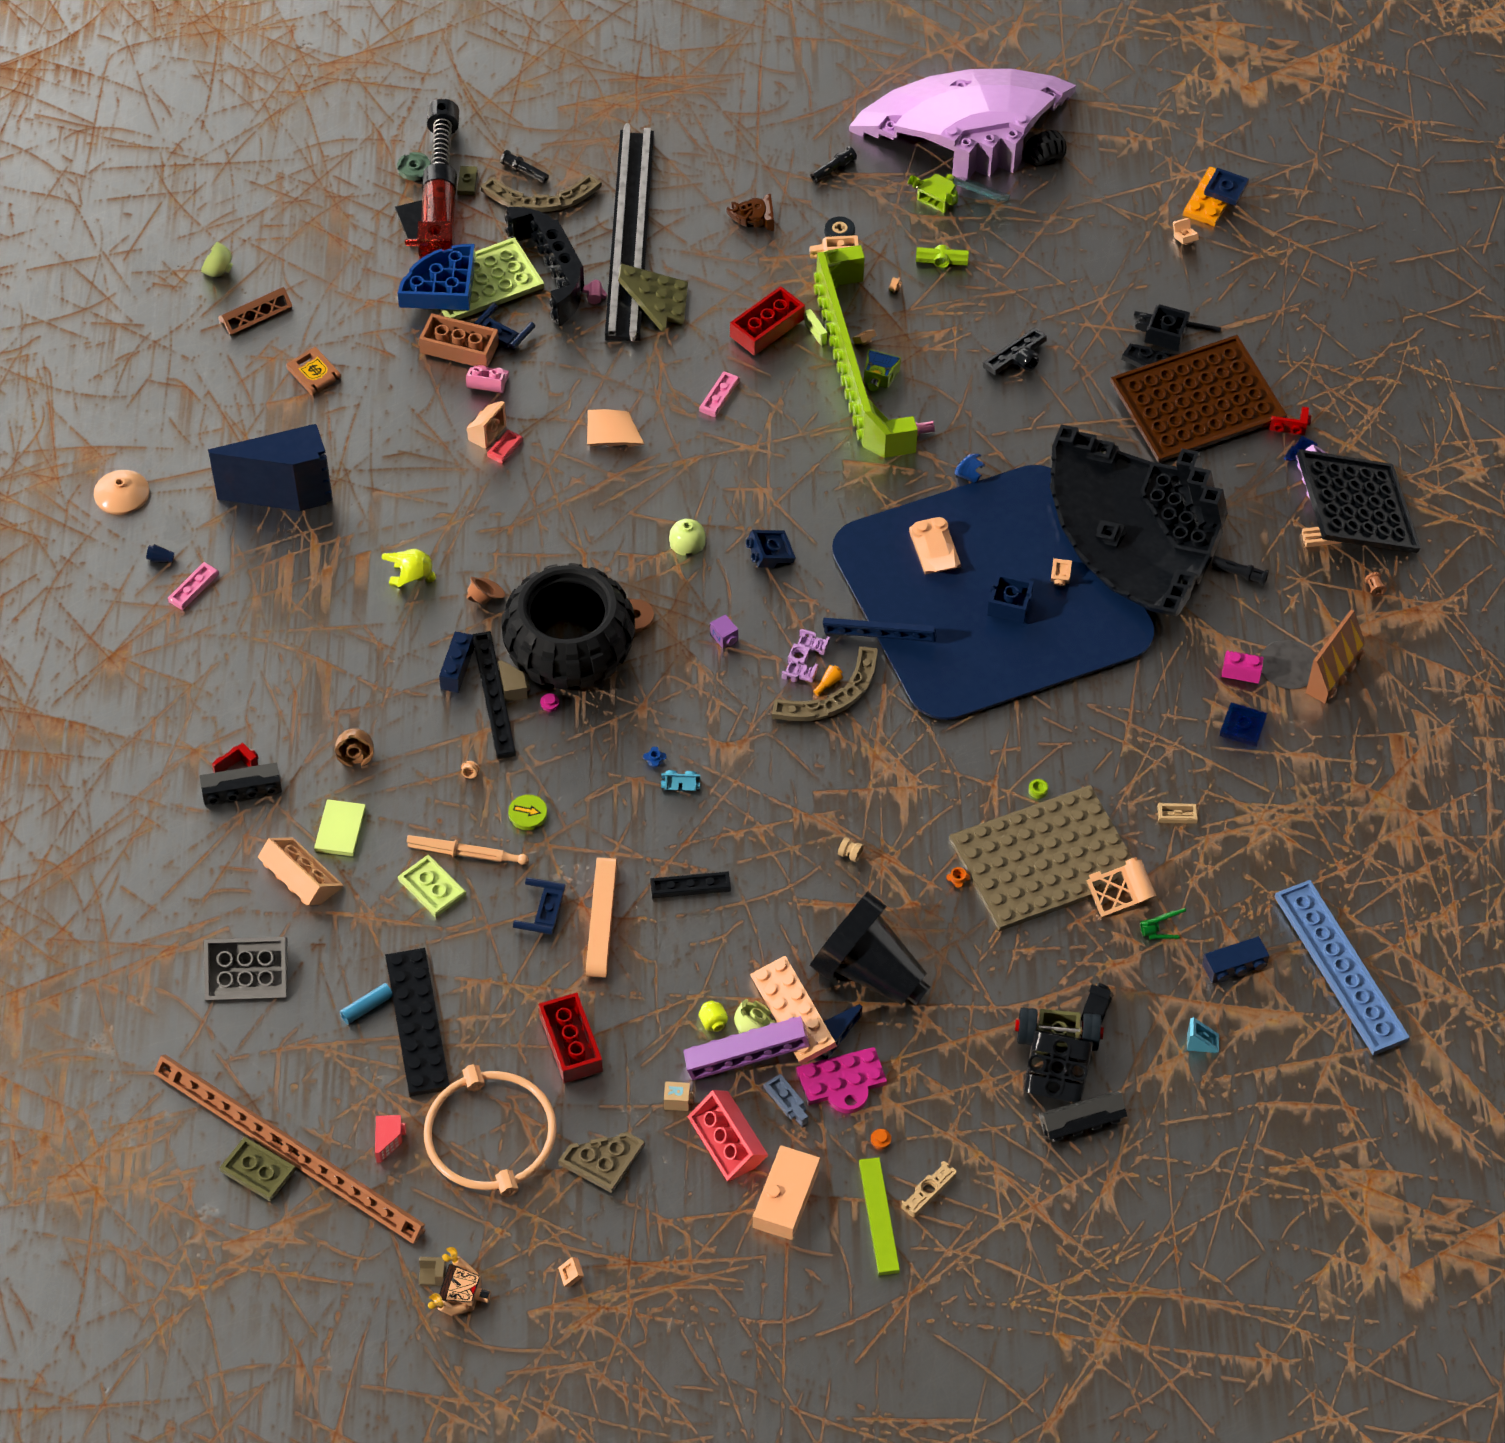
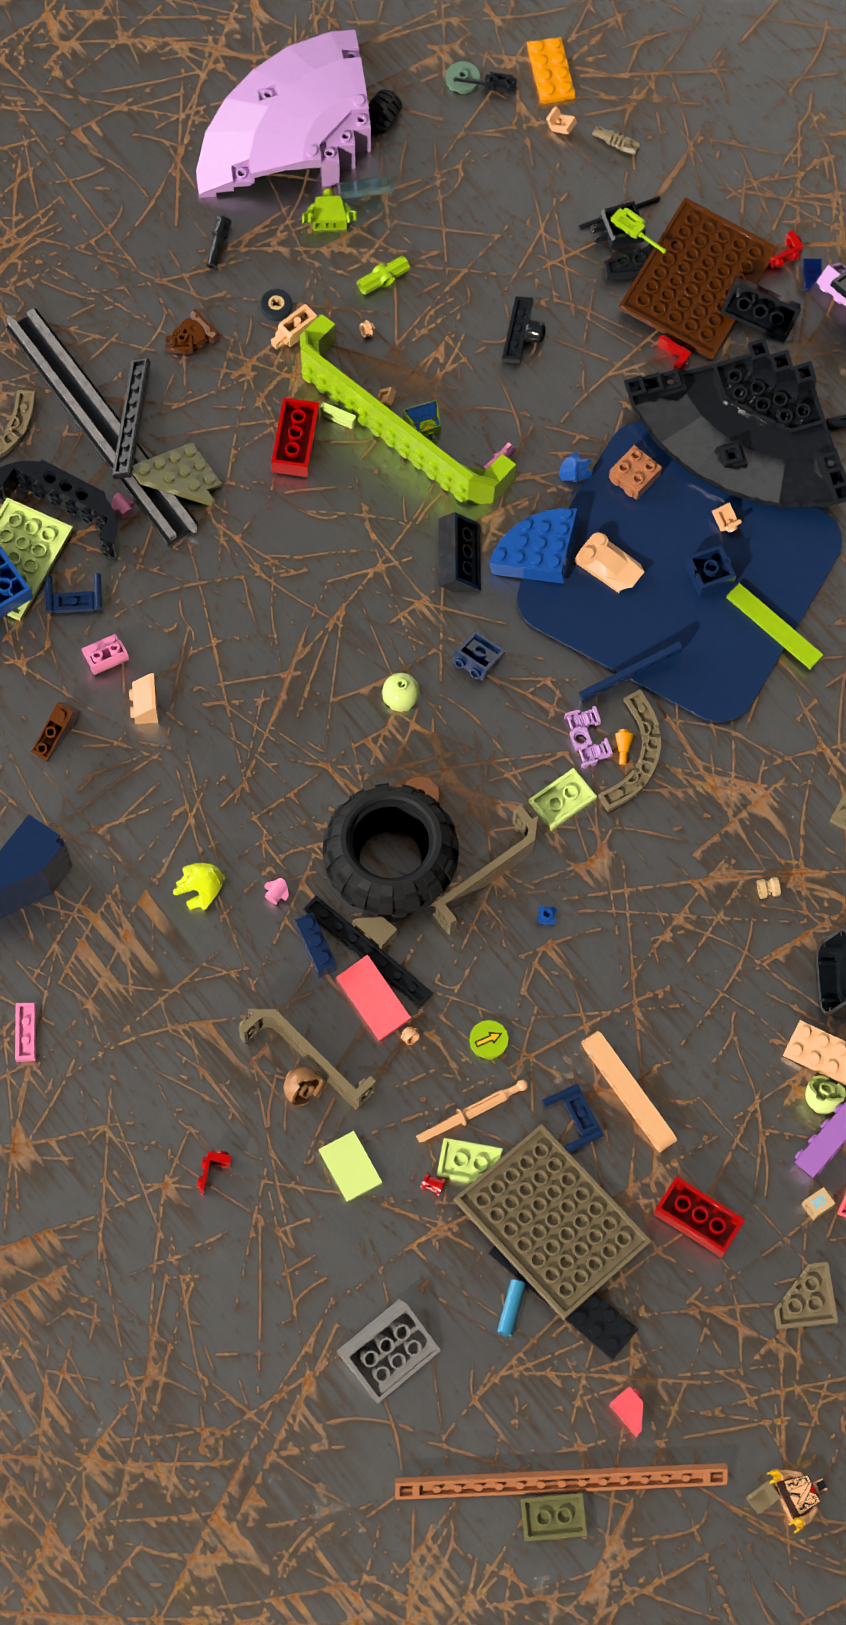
camera: 40 degrees left, 15 degrees up
black piece [200,762,282,805] -> none
light nougat slope [258,837,344,906] -> none
nougat brick [419,313,499,367] -> none
light nougat piece [424,1064,557,1197] -> none
nougat piece [467,577,505,605] -> none
coral tile [487,429,523,464] -> none
dark pink plate [540,693,559,712] -> none
light nougat slope [587,409,644,447] -> none
black tile [650,871,731,899] -> none
medium azure hinge [661,770,700,791] -> none
bright pink tile [699,371,740,418] -> none
neon yellow head [699,1001,728,1032] -> none
medium lavender brick [710,614,738,649] -> none
dark blue plate [1204,168,1249,206] -> none
none -> reddish brown slope [31,702,80,762]
none -> black tile [112,358,151,480]
none -> dark tan panel [239,1009,376,1110]
none -> bright pink piece [264,878,289,905]
none -> coral tile [336,955,412,1041]
none -> red bush [421,1172,446,1196]
none -> dark tan panel [433,805,538,935]
none -> black slope [439,512,481,592]
none -> sand green plate [445,61,480,94]
none -> black piece [453,71,517,94]
none -> dark tan plate [454,1124,651,1320]
none -> blue brick [489,508,580,584]
none -> yellowish green tile [528,768,597,831]
none -> dark tan hinge [592,125,640,155]
none -> nougat brick [609,445,662,500]
none -> lime piece [611,208,666,254]
none -> red bracket [658,335,692,371]
none -> black slope [720,275,801,342]
none -> lime tile [726,583,823,670]

